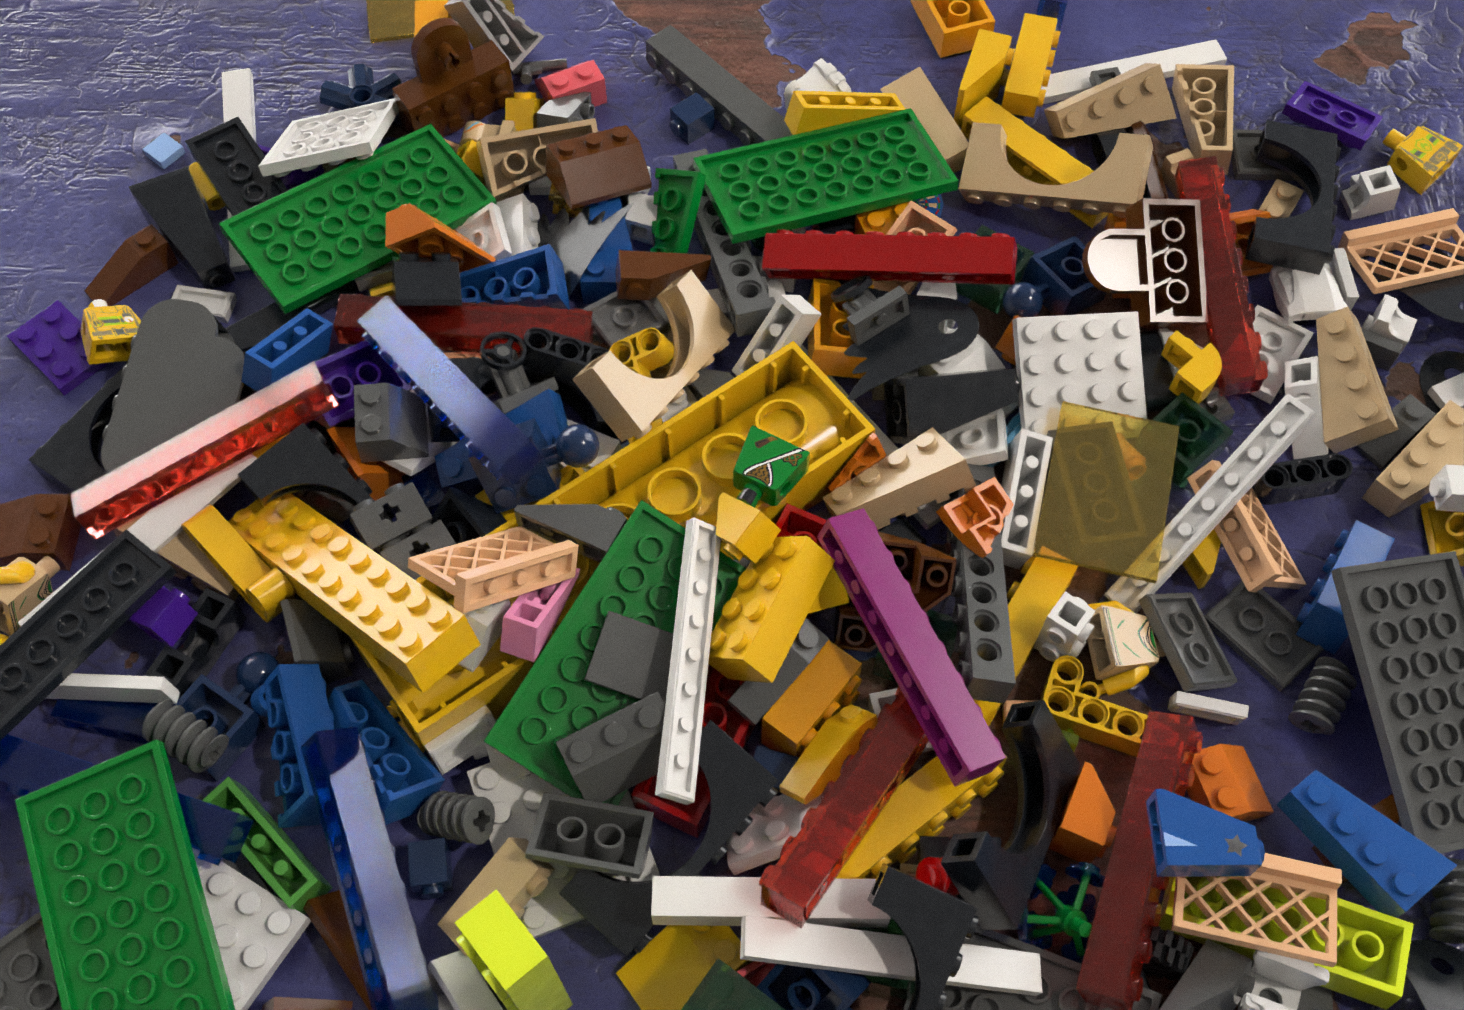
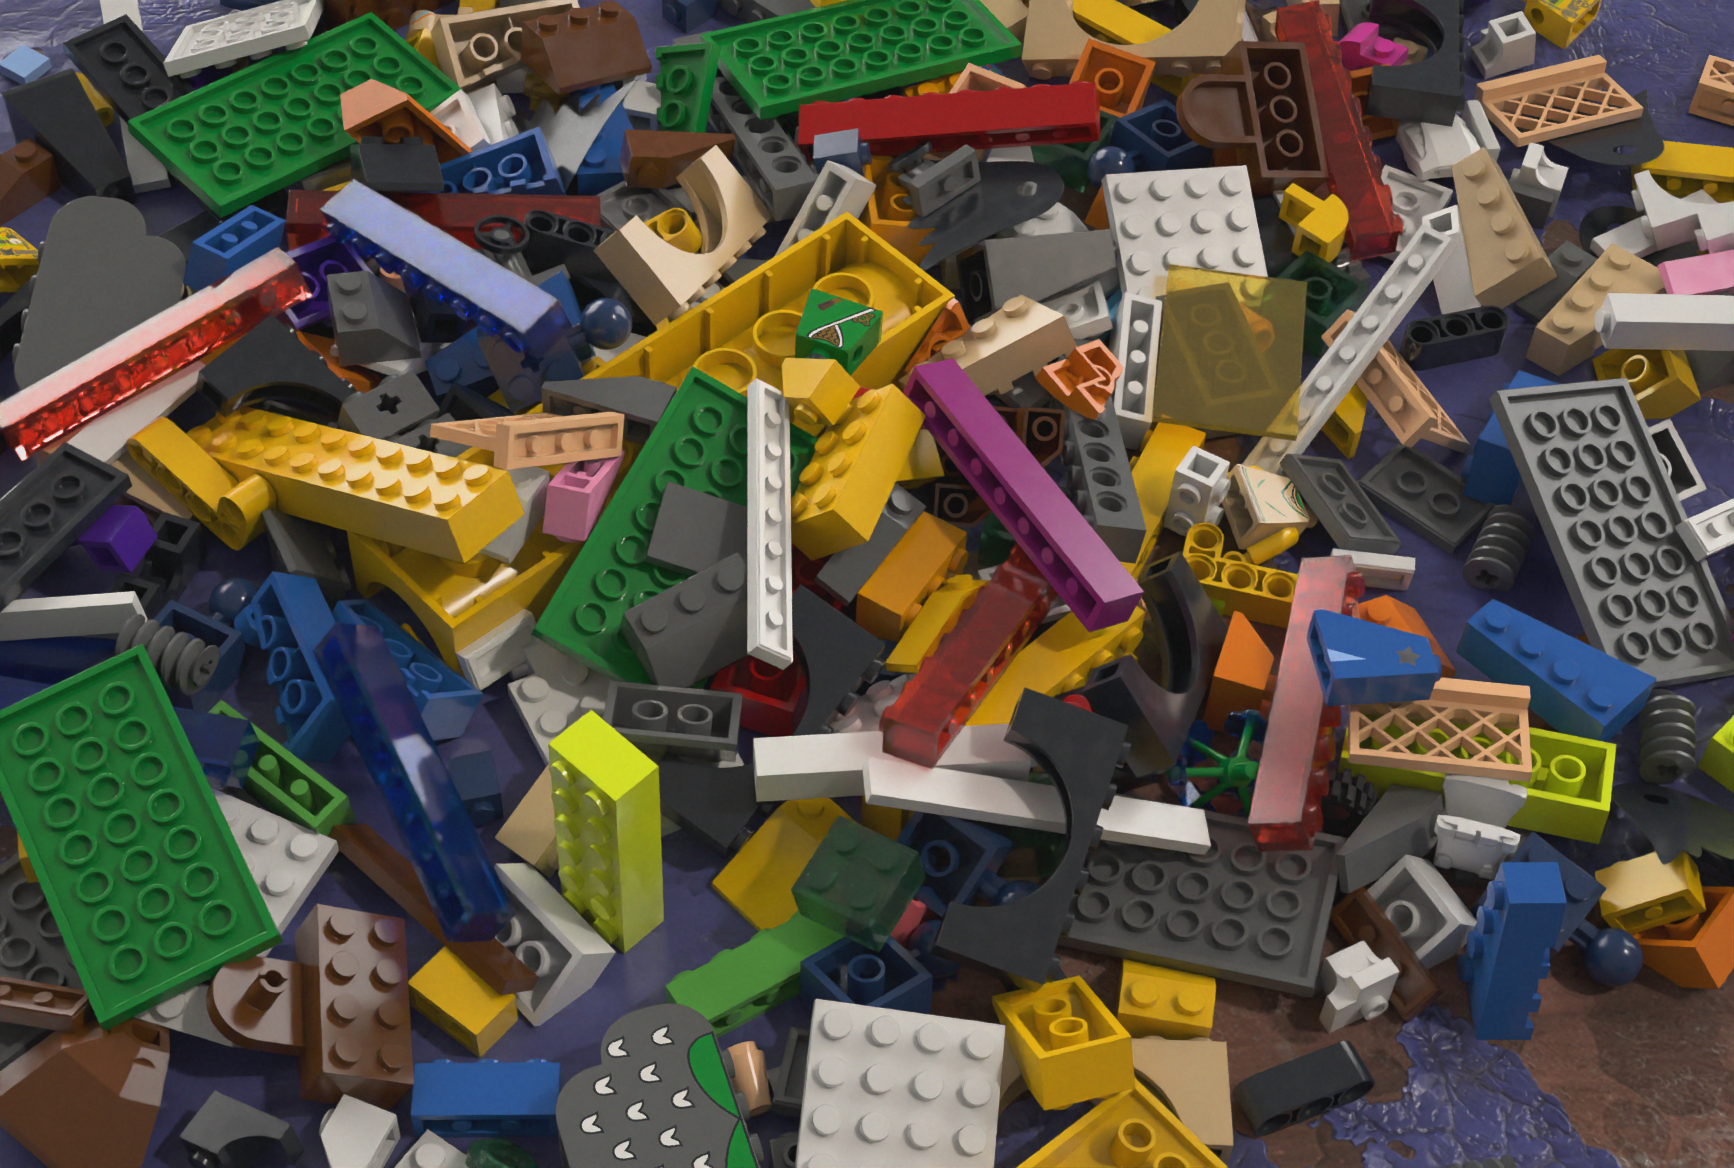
camera: 10 degrees left, 10 degrees down
dark grey piece [417,791,495,845] -> none
none -> brick [813,128,872,178]
none -> orange slope [1069,38,1156,136]
none -> dark pink brick [1328,23,1408,72]

